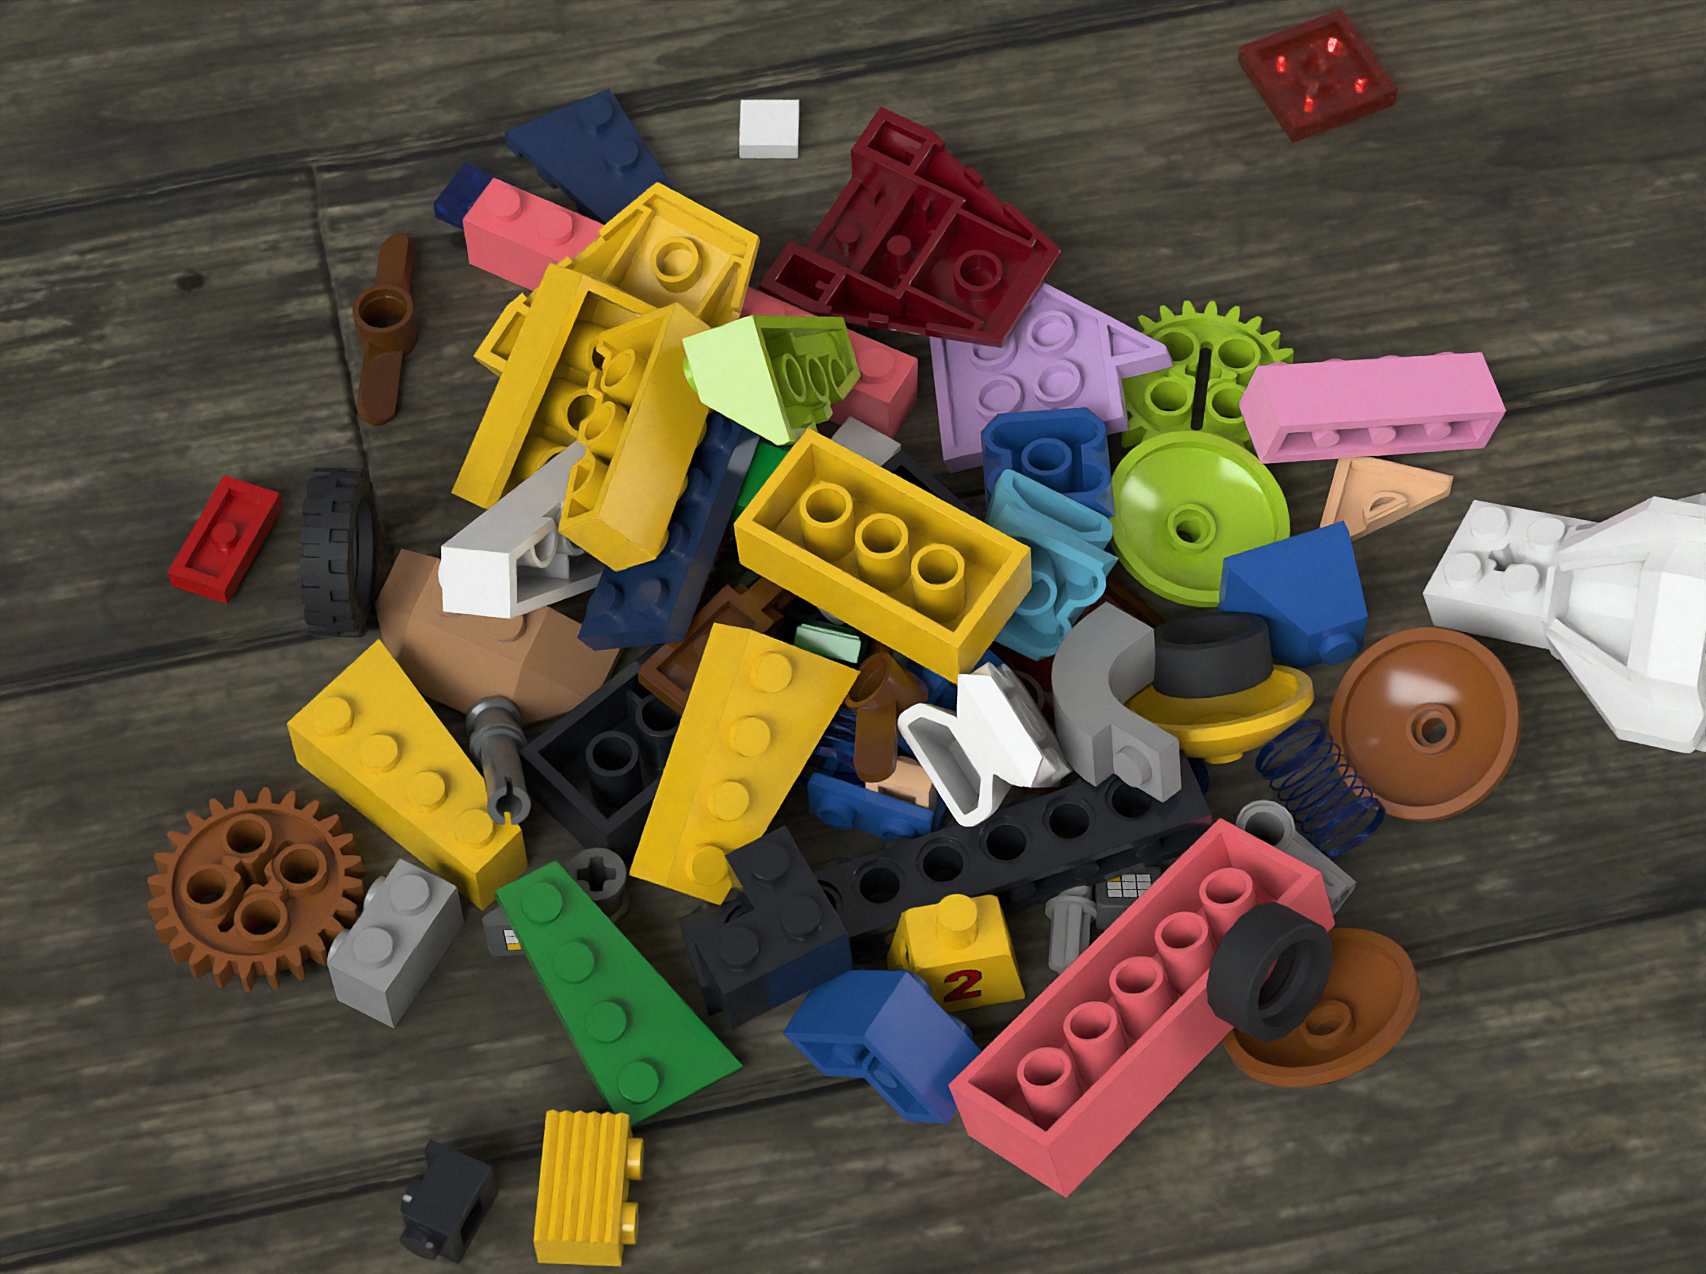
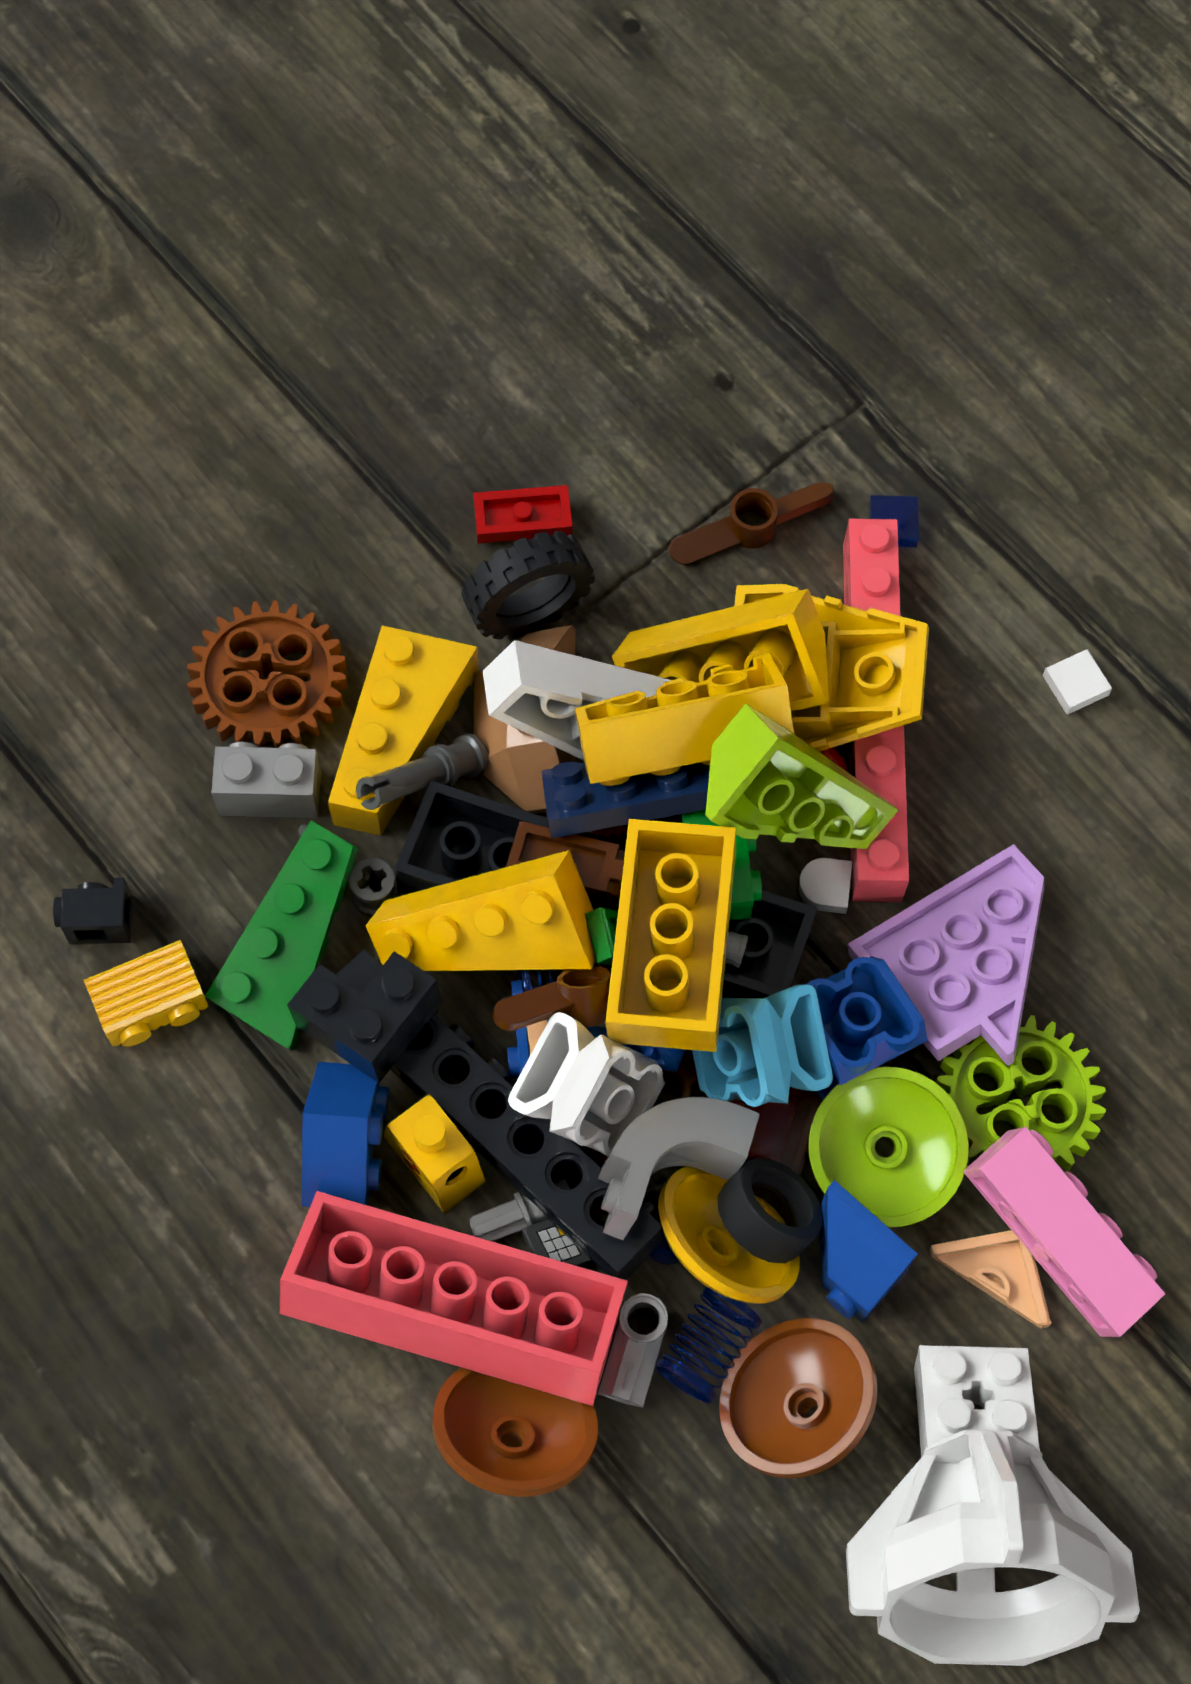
camera: 60 degrees right, 10 degrees up
dark blue wing [504,89,676,225] -> none
dark red wedge [758,106,1061,348] -> none
black tyre [1206,901,1333,1042] -> none

